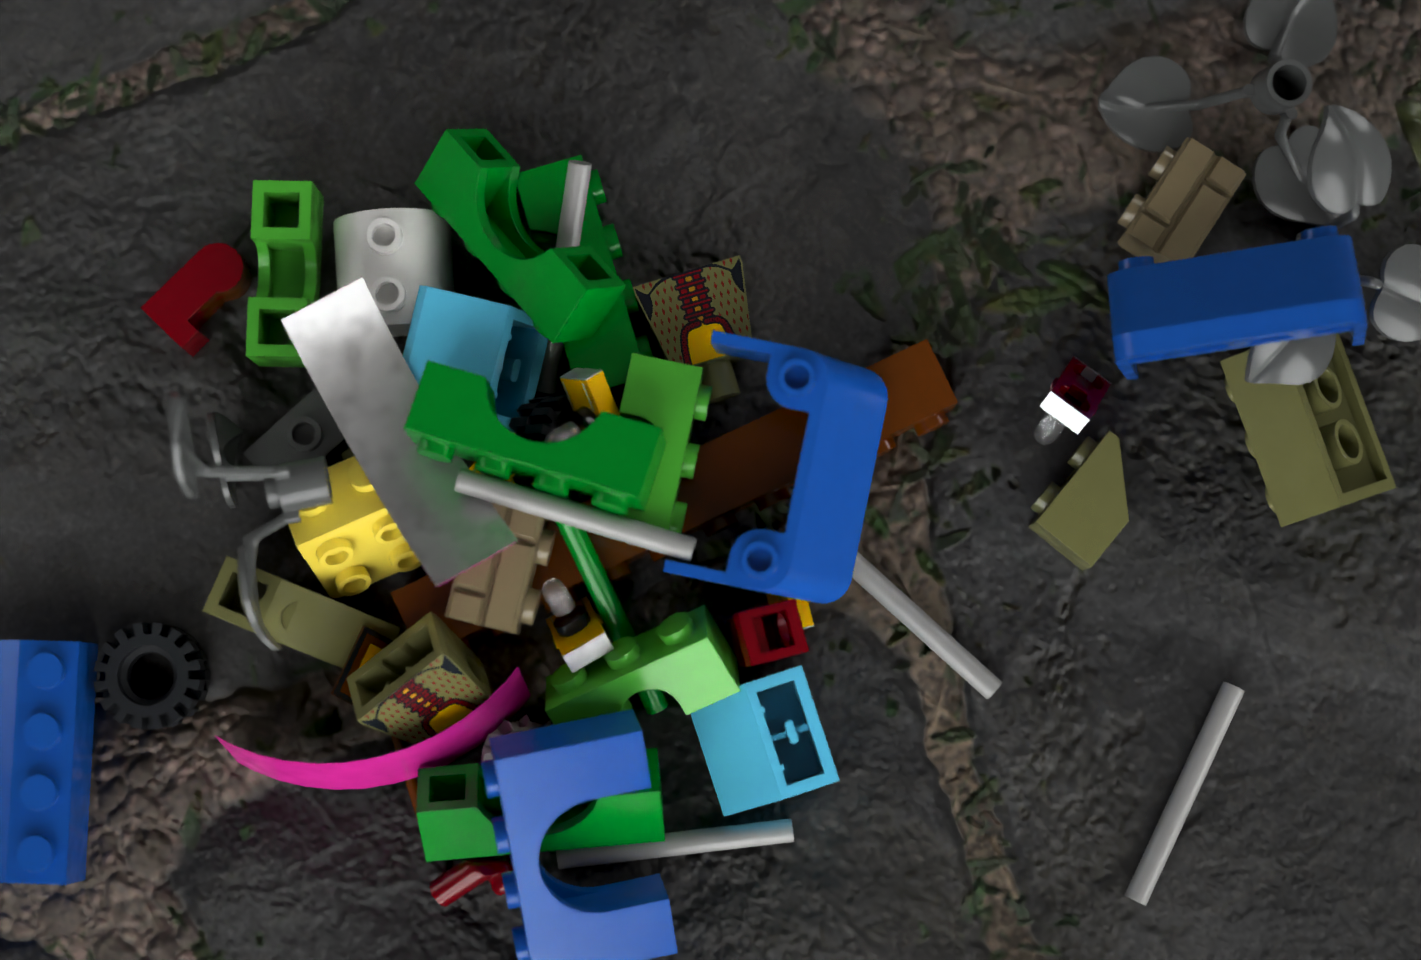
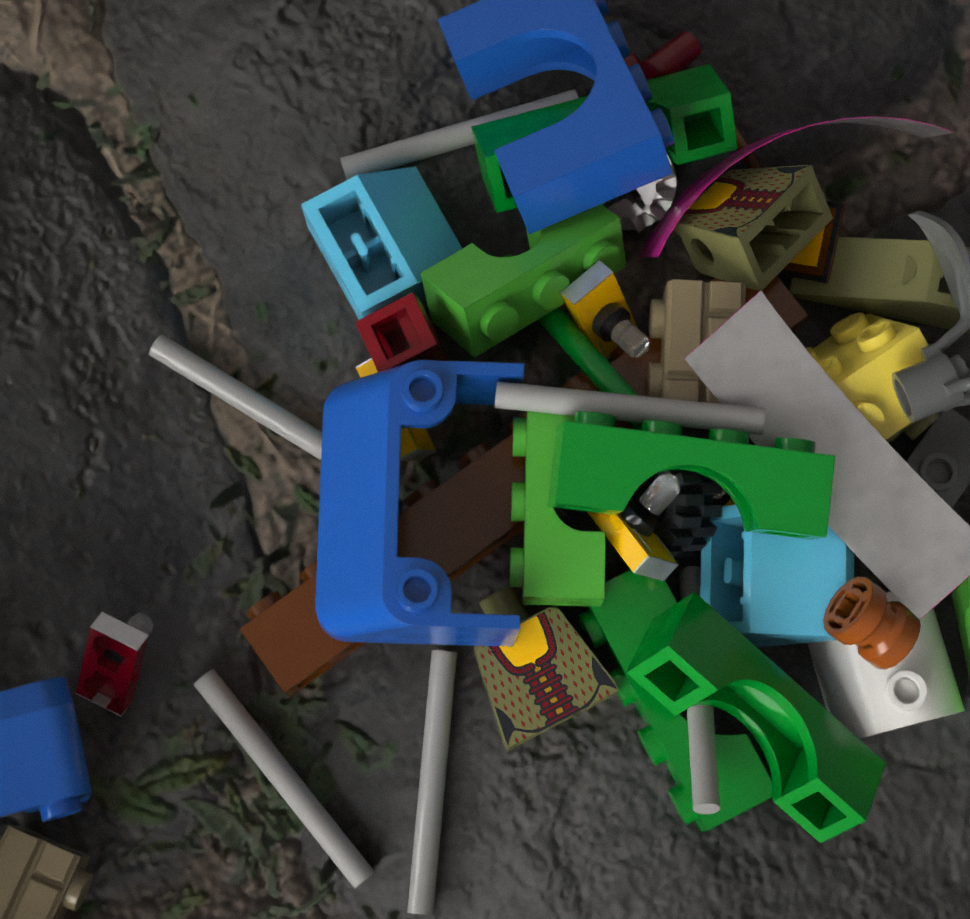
camera: 170 degrees right, 5 degrees down
olive slope [1028,431,1129,571] -> none
none -> light grey bar [194,669,375,888]
none -> light grey bar [407,650,457,915]
none -> dark orange wheel [823,577,921,670]

